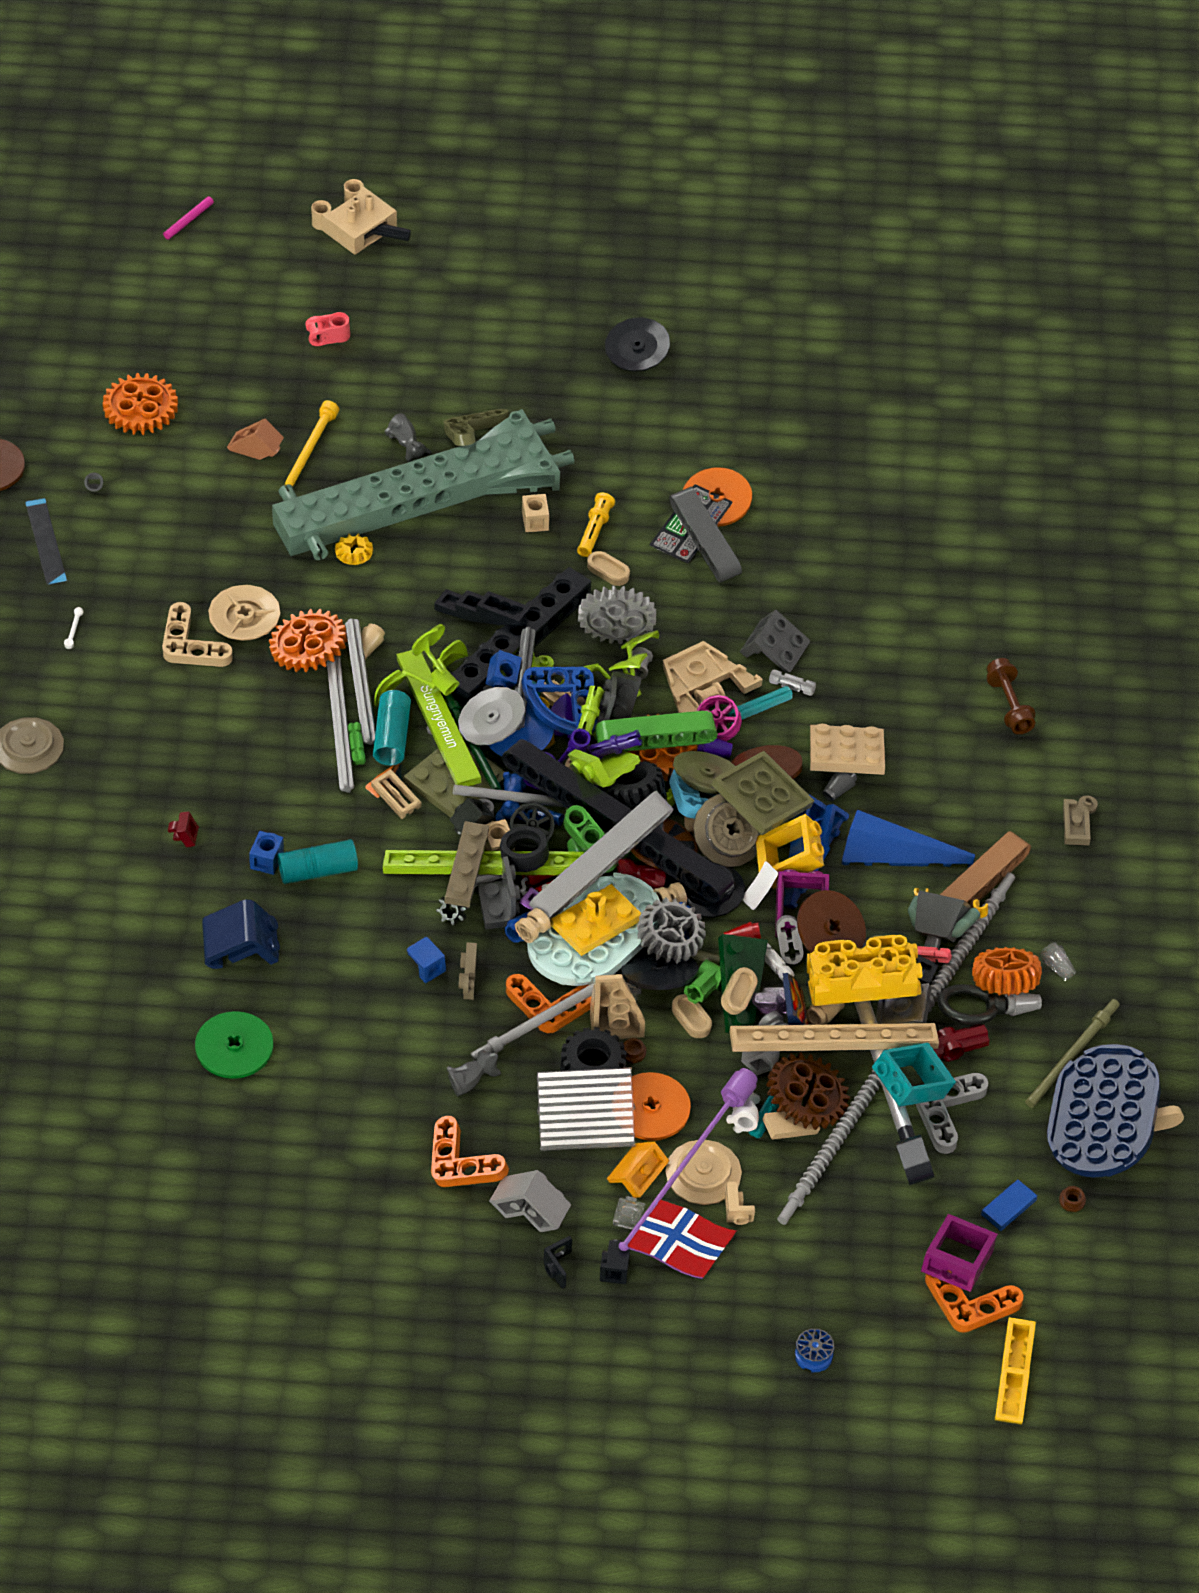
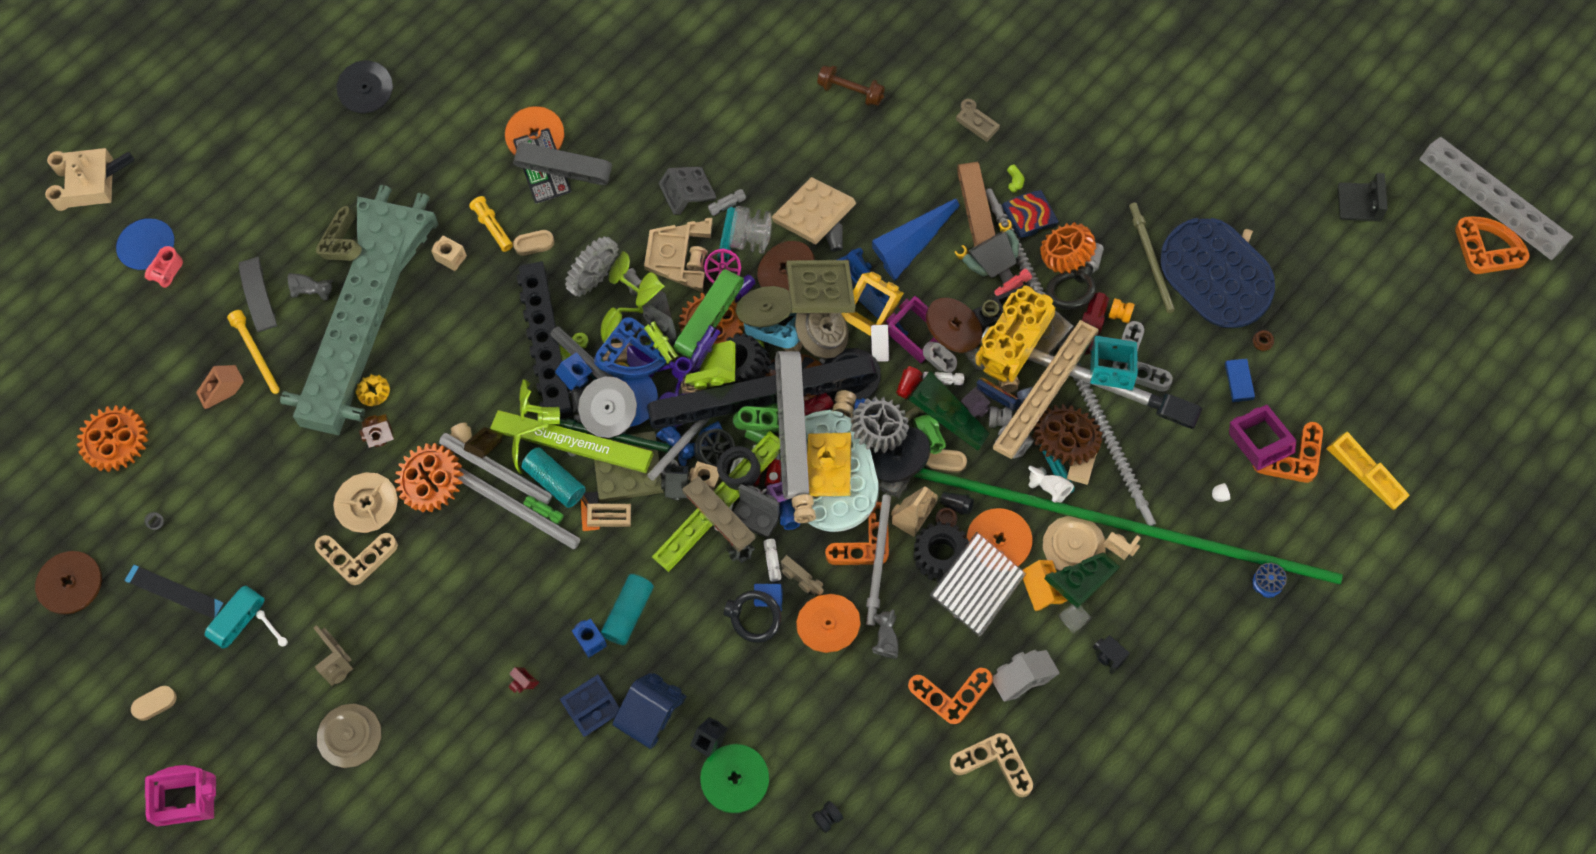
camera: 45 degrees left, 15 degrees up
black slope [434,589,530,625] -> none
black bracket [543,1236,573,1289] -> none
flag [619,1068,758,1279] -> none
tan tile [721,967,758,1015] -> none
clear cone [1040,942,1076,981] -> none
none -> blue sticker [116,218,174,270]
none -> teal beam [205,585,265,649]
none -> dark grey slope [239,257,278,332]
none -> dark tan bracket [313,625,353,686]
none -> brick [359,414,394,448]
none -> dark brown tile [464,427,503,458]
none -> dark blue slope [560,675,620,737]
none -> black brick [690,717,728,757]
none -> black piece [724,590,782,643]
none -> clear wheel [730,206,772,254]
none -> white axle [764,539,781,582]
none -> orange piece [796,594,861,653]
none -> black wheel [811,801,844,834]
none -> green piece [913,468,1343,585]
none -> black cone [940,492,974,515]
none -> tan beam [950,733,1033,797]
none -> slope [1002,190,1059,238]
none -> lime arm [1007,164,1025,193]
none -> dark green wing [1044,552,1120,609]
none -> light orange wheel [1108,298,1135,324]
none -> white hinge [1212,483,1230,502]

